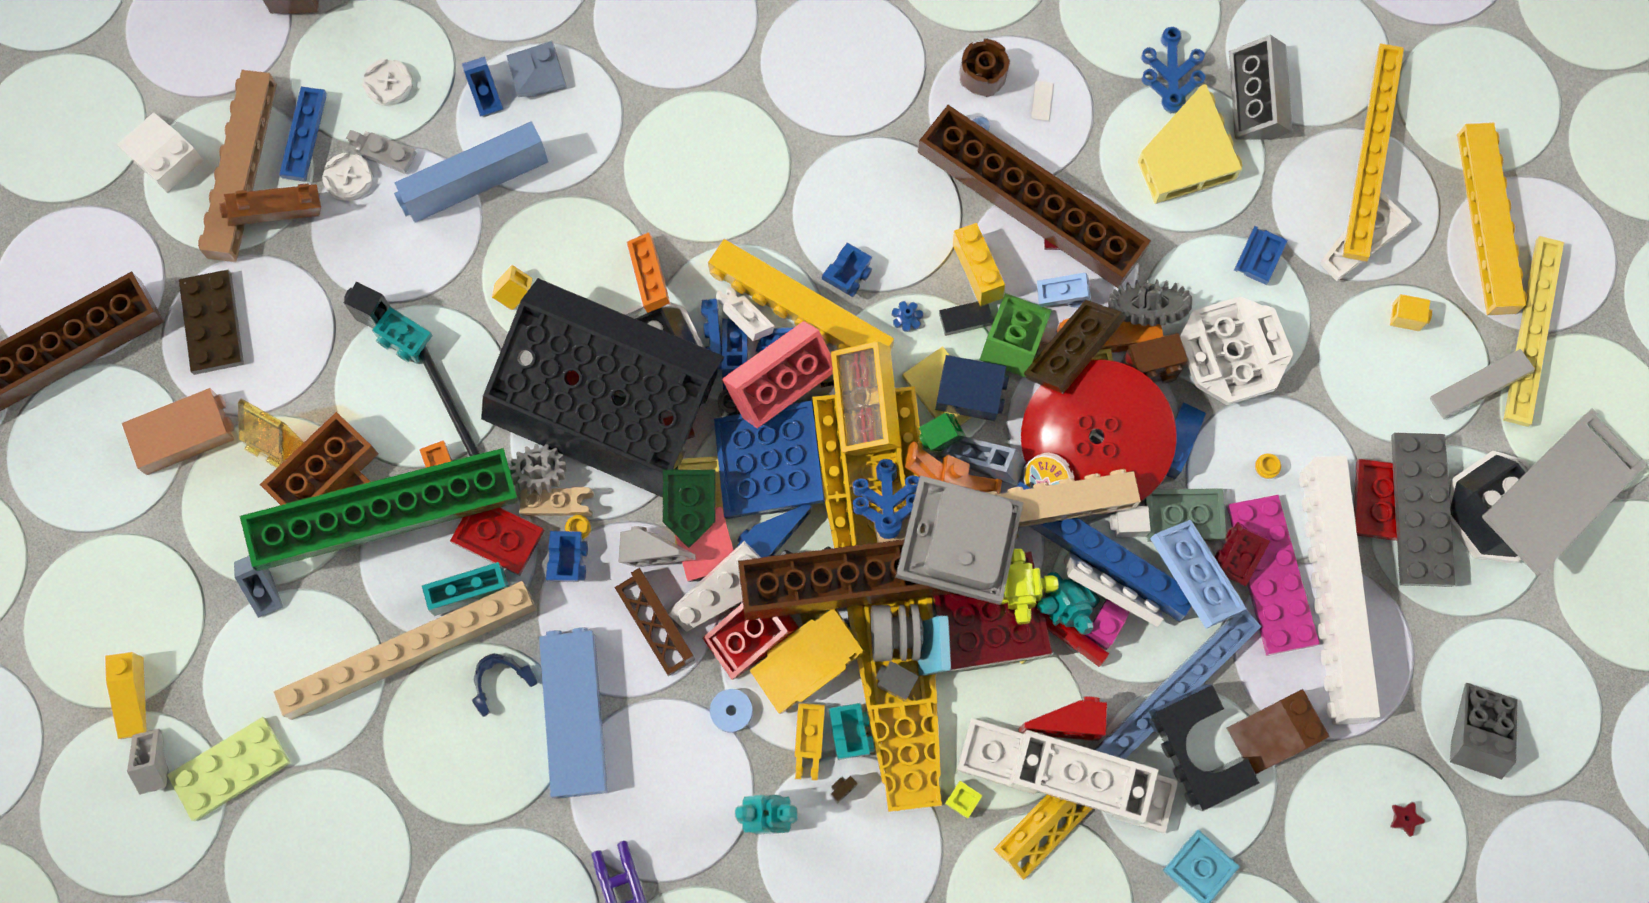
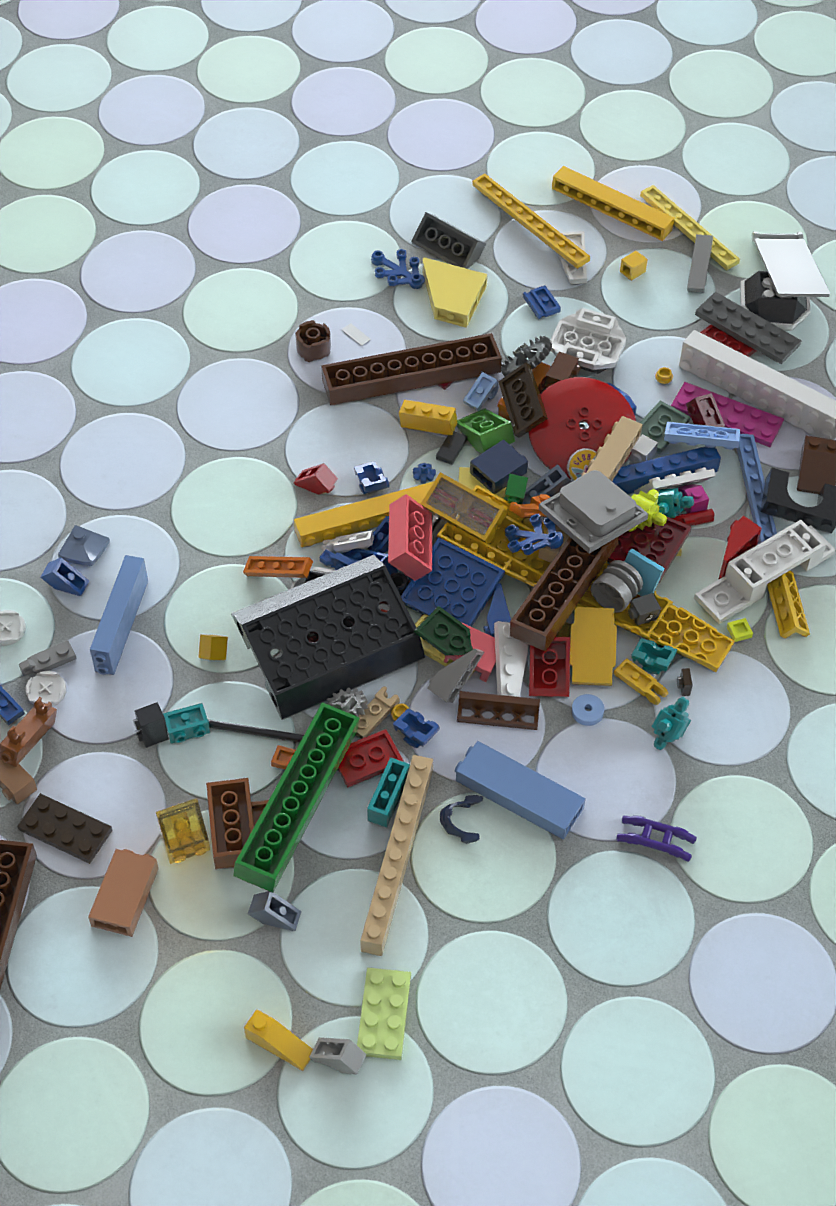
camera: 50 degrees left, 20 degrees down
none -> red slope [293,463,338,495]

